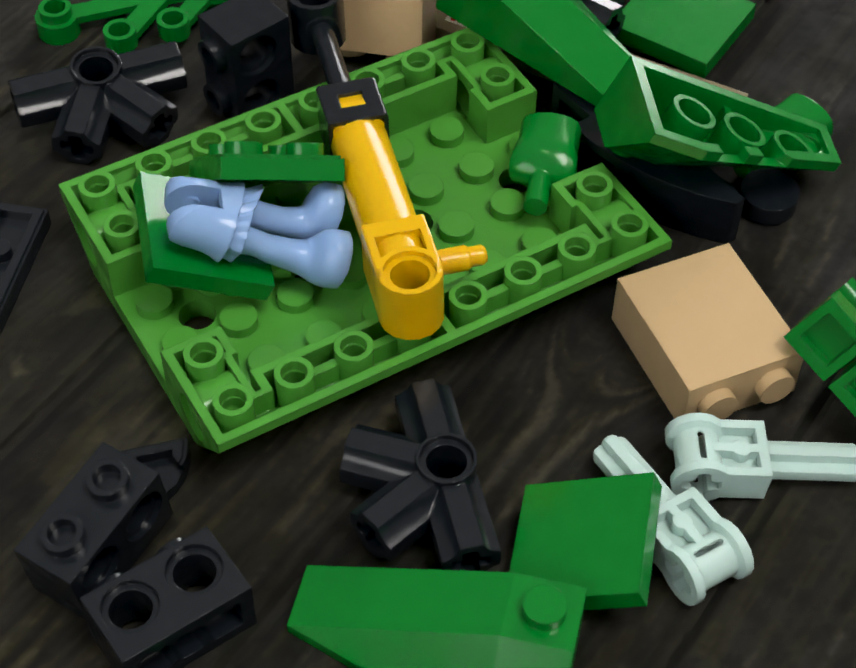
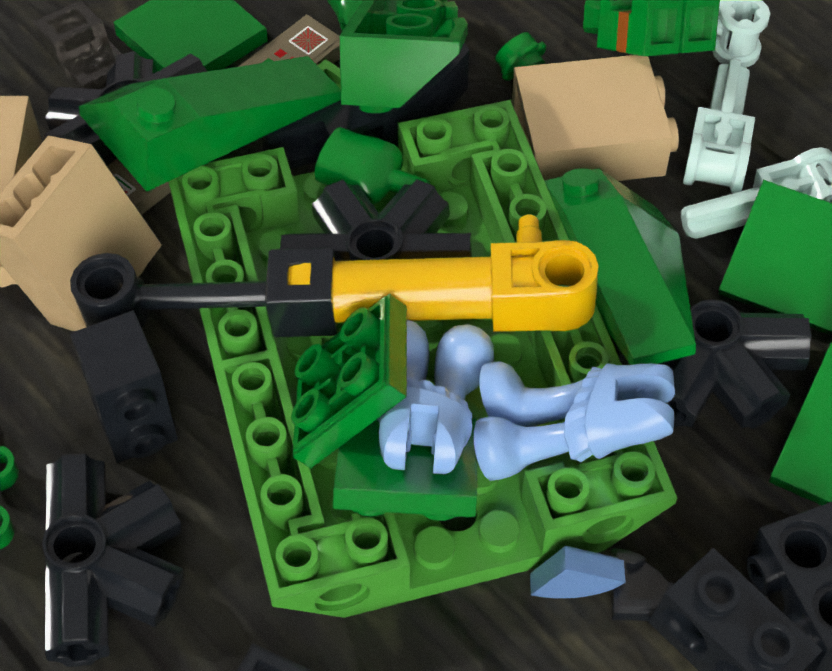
camera: 75 degrees left, 5 degrees up
none -> black piece [280,179,472,261]
none -> light blue piece [474,361,675,481]
none -> green plate [495,32,547,81]
none -> medium blue tile [530,546,626,598]
none -> green wedge [544,168,696,365]

